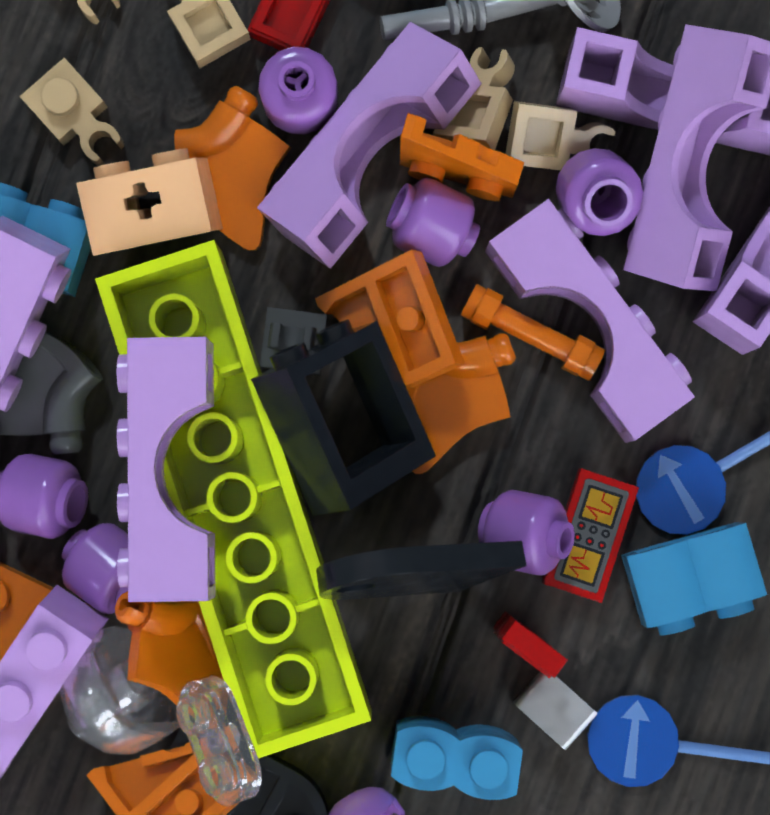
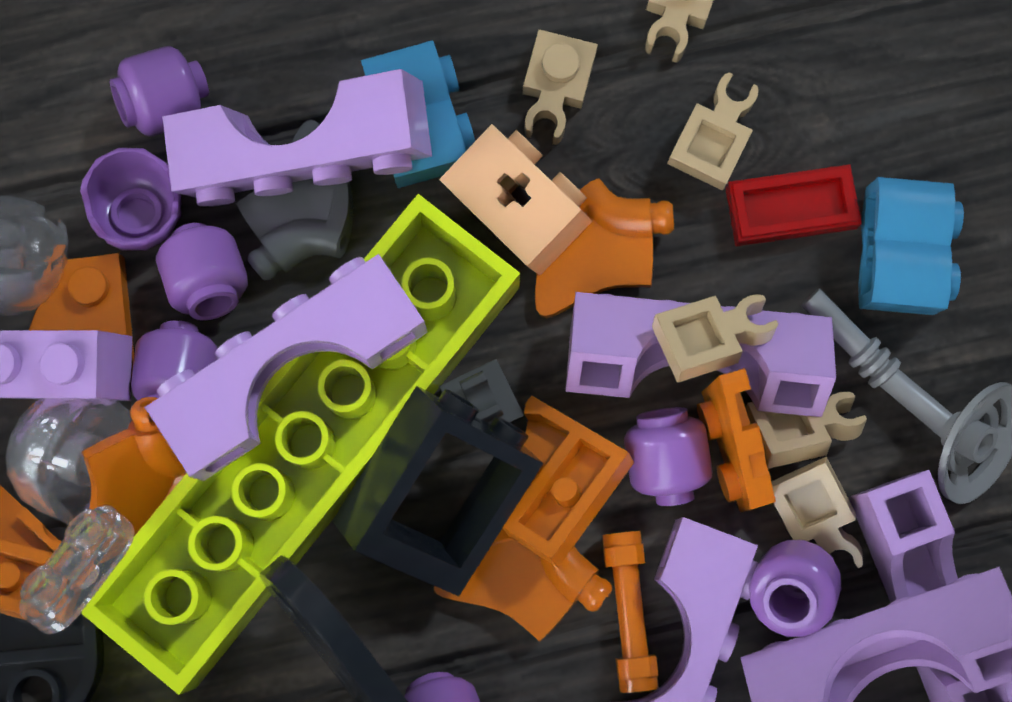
camera: 55 degrees right, 5 degrees down
medium lavender head [258,47,338,135] -> none
none -> tan plate [652,295,778,383]

